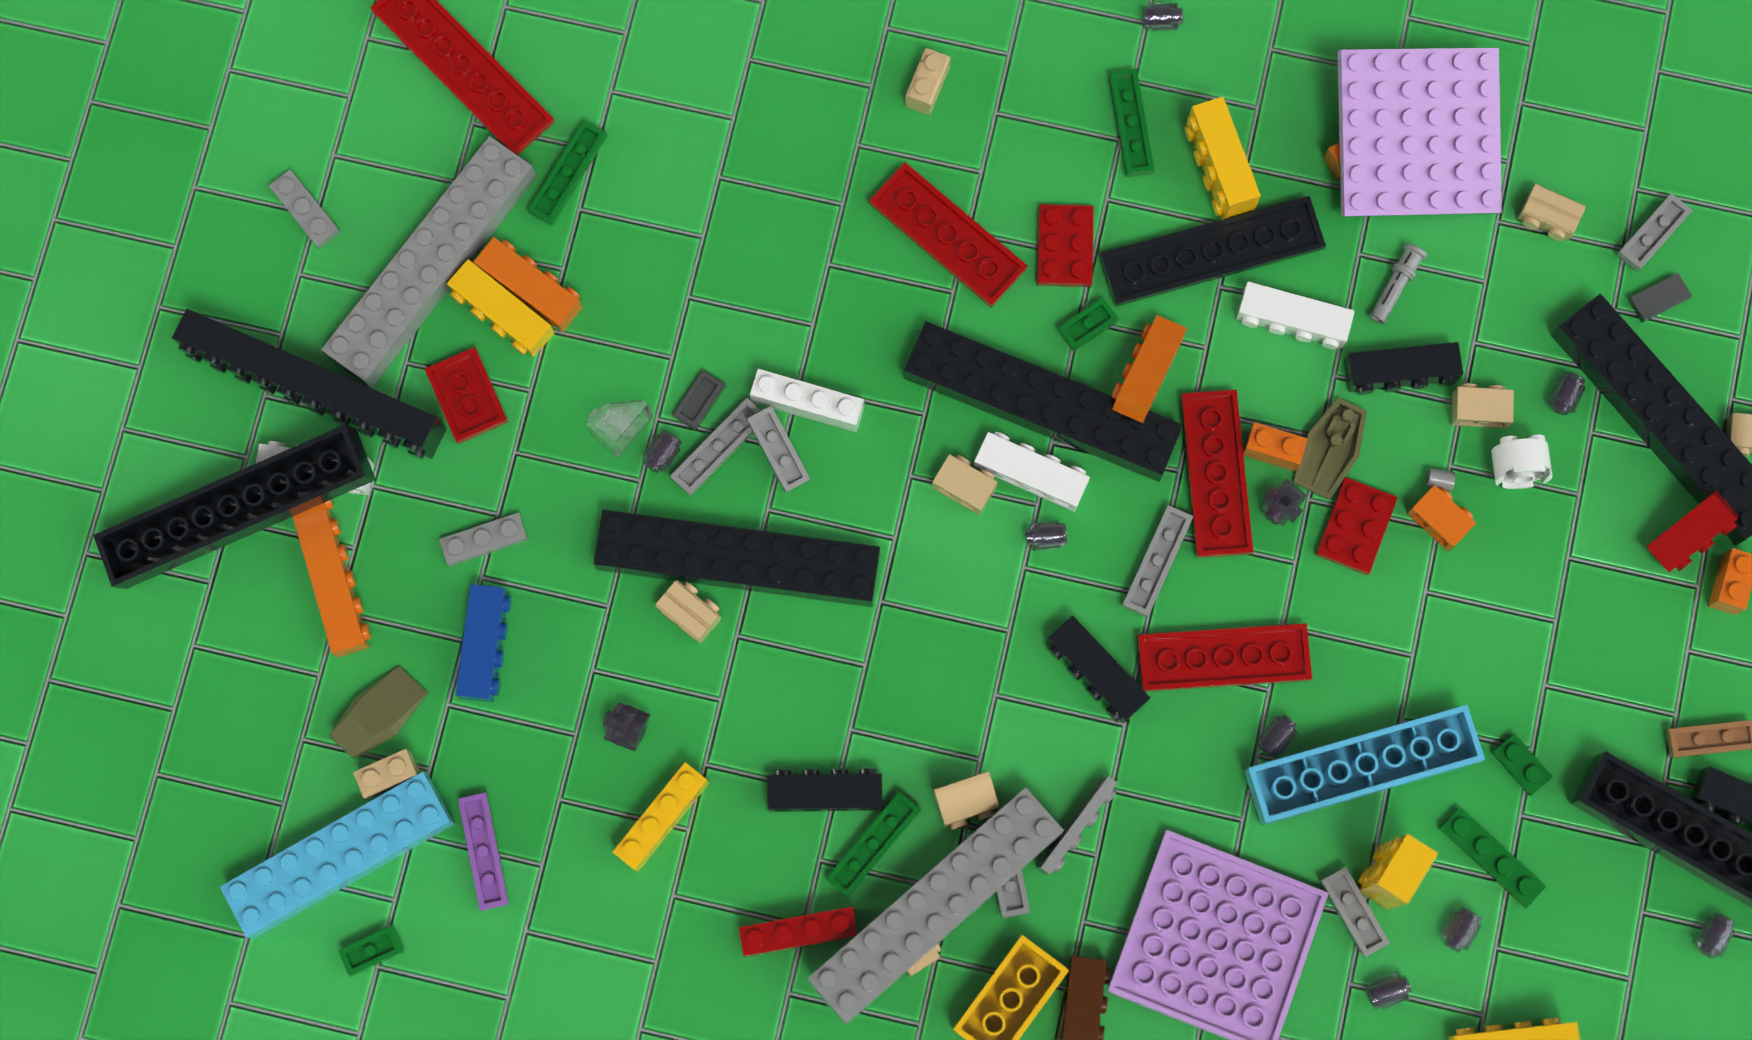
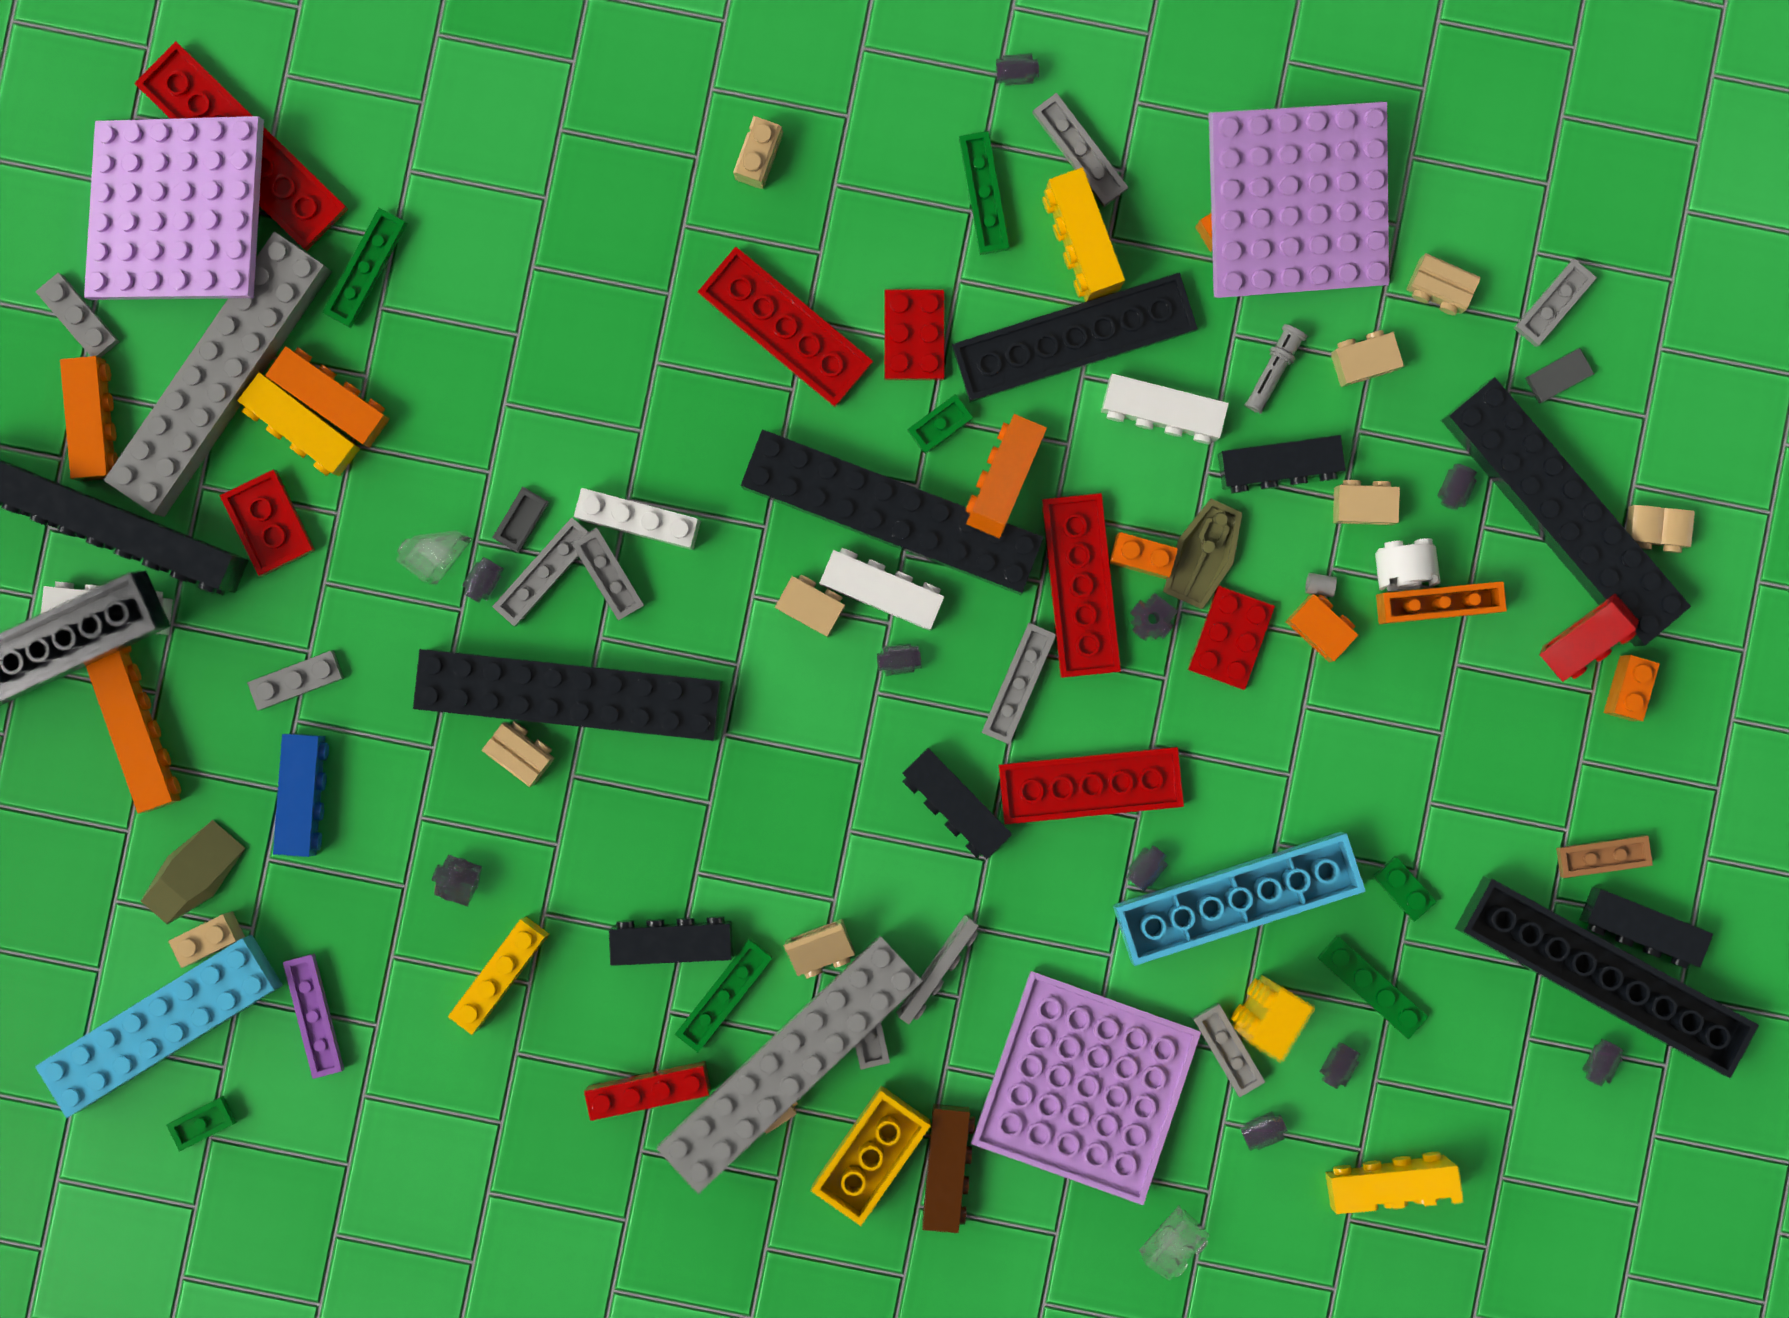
camera: 10 degrees left, 10 degrees up
none -> orange brick [60,356,118,482]
none -> lavender plate [84,116,264,300]
none -> light grey plate [1032,93,1128,208]
none -> tan brick [1331,330,1404,387]
none -> orange brick [1376,581,1507,624]

